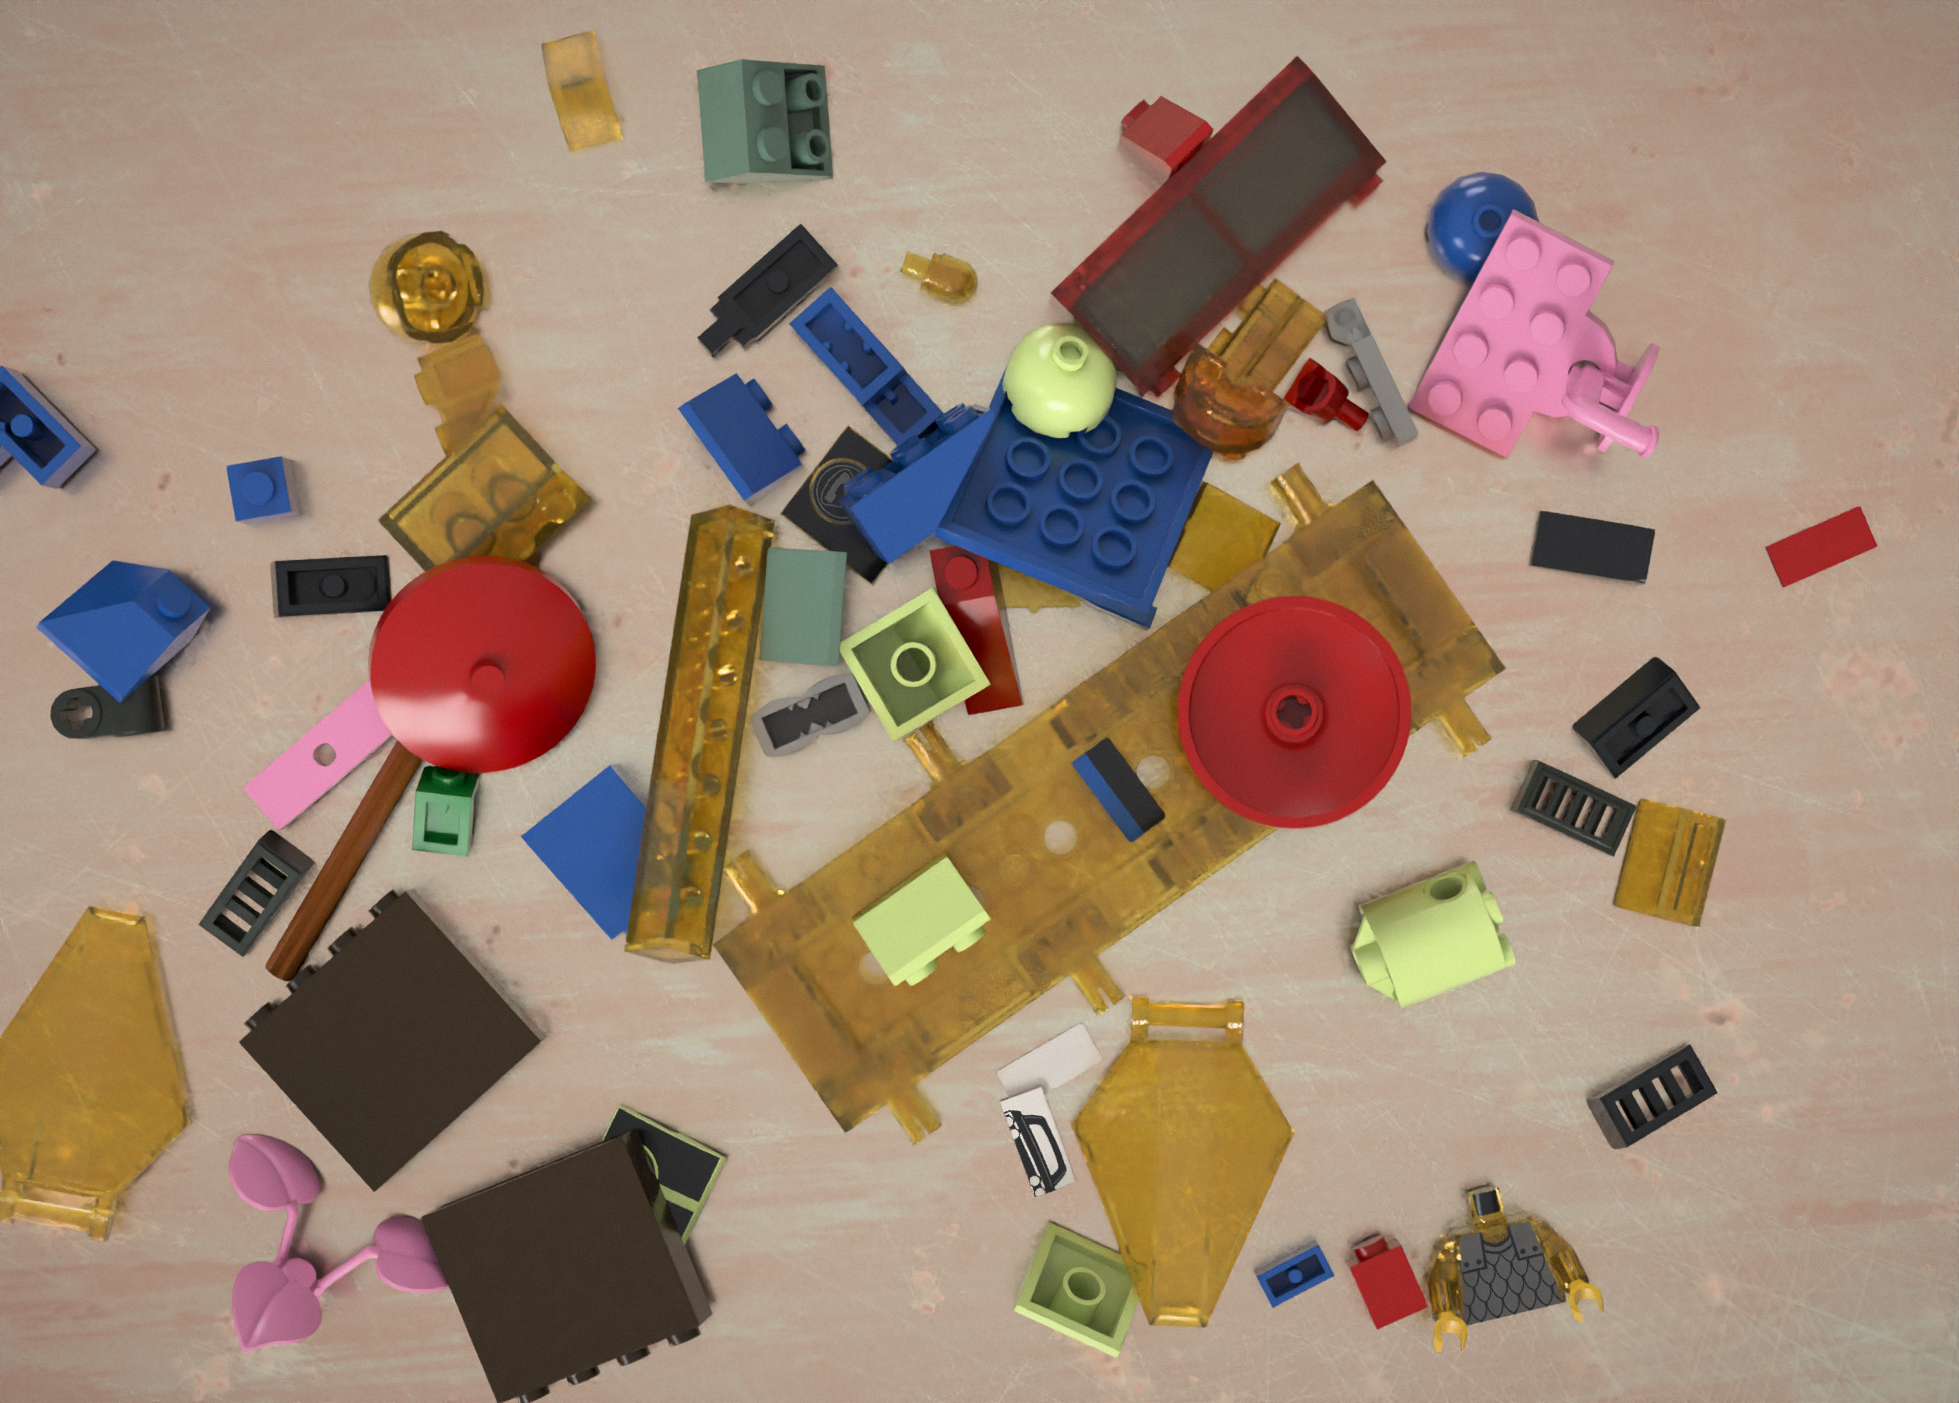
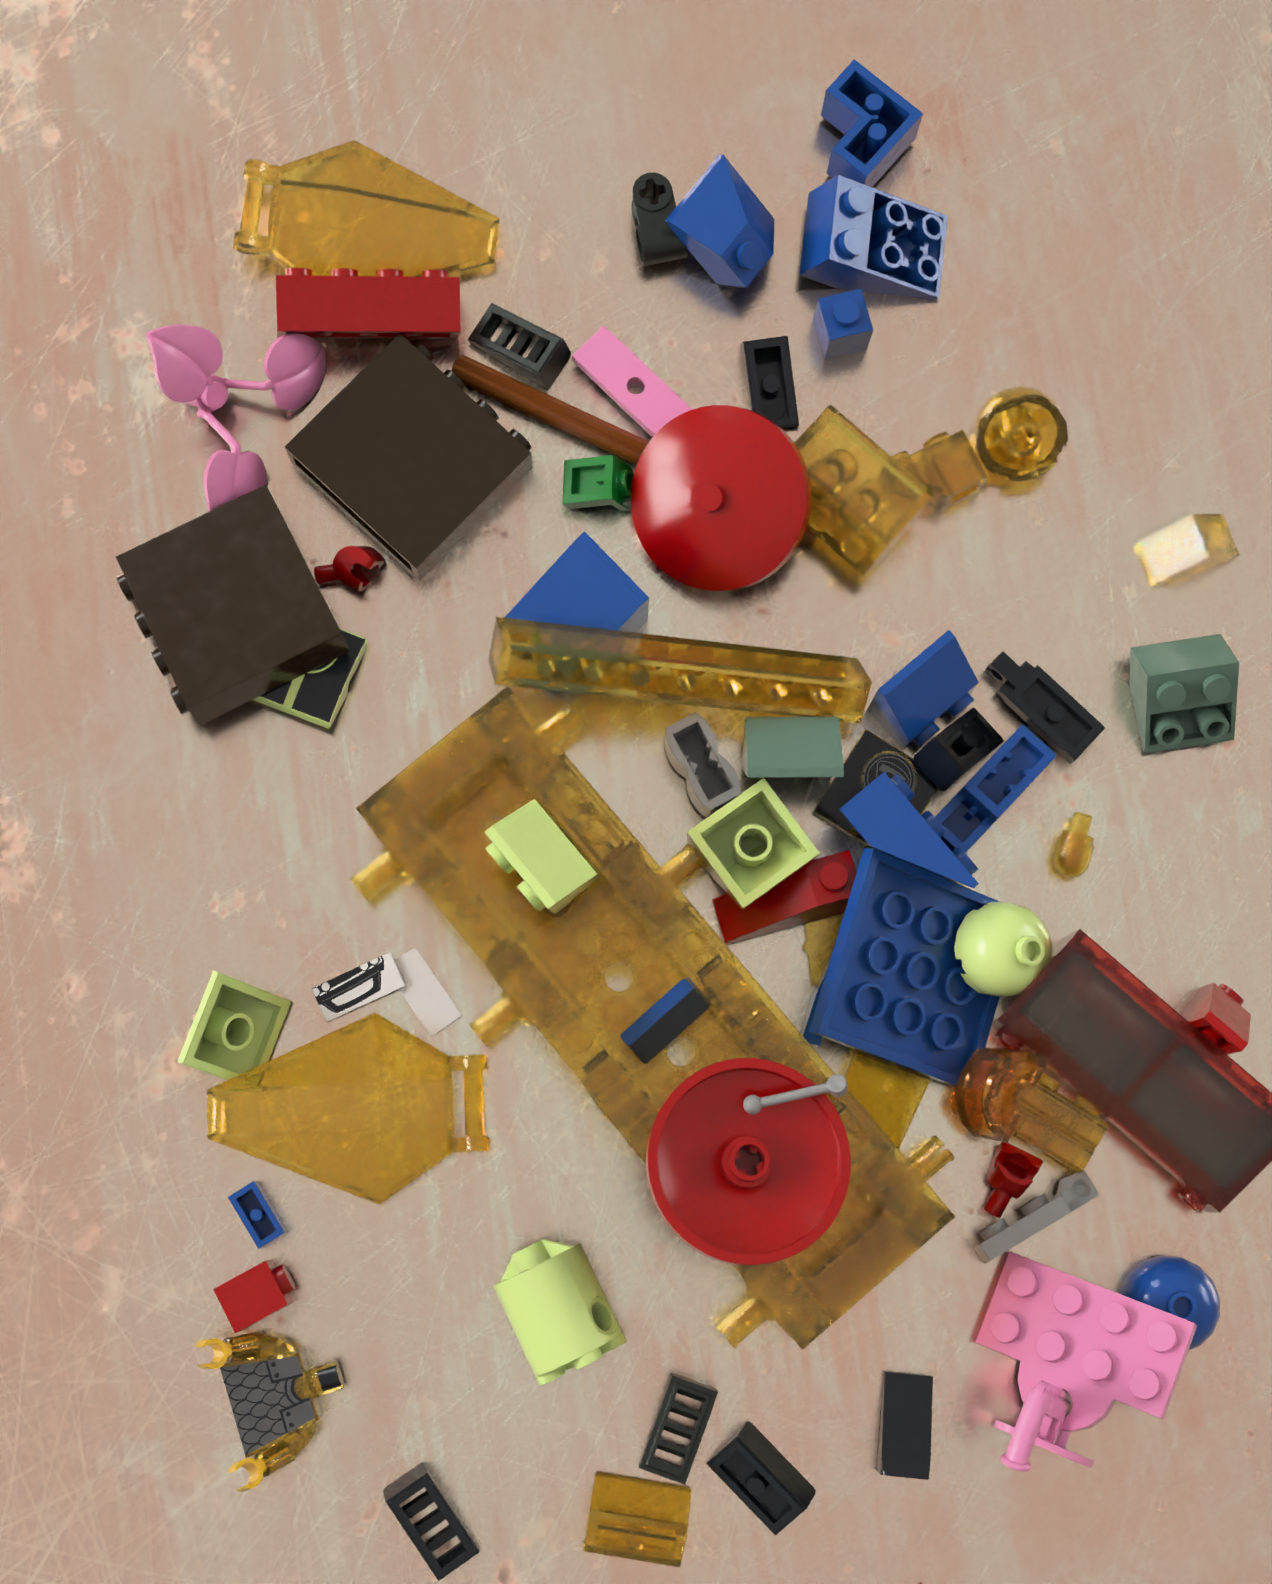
camera: 80 degrees right, 10 degrees down
none -> red brick [276,268,461,339]
none -> red piece [314,546,385,591]
none -> light grey hinge [743,1074,848,1115]
none -> blue slope [800,175,948,300]
none -> black slope [913,707,1004,791]

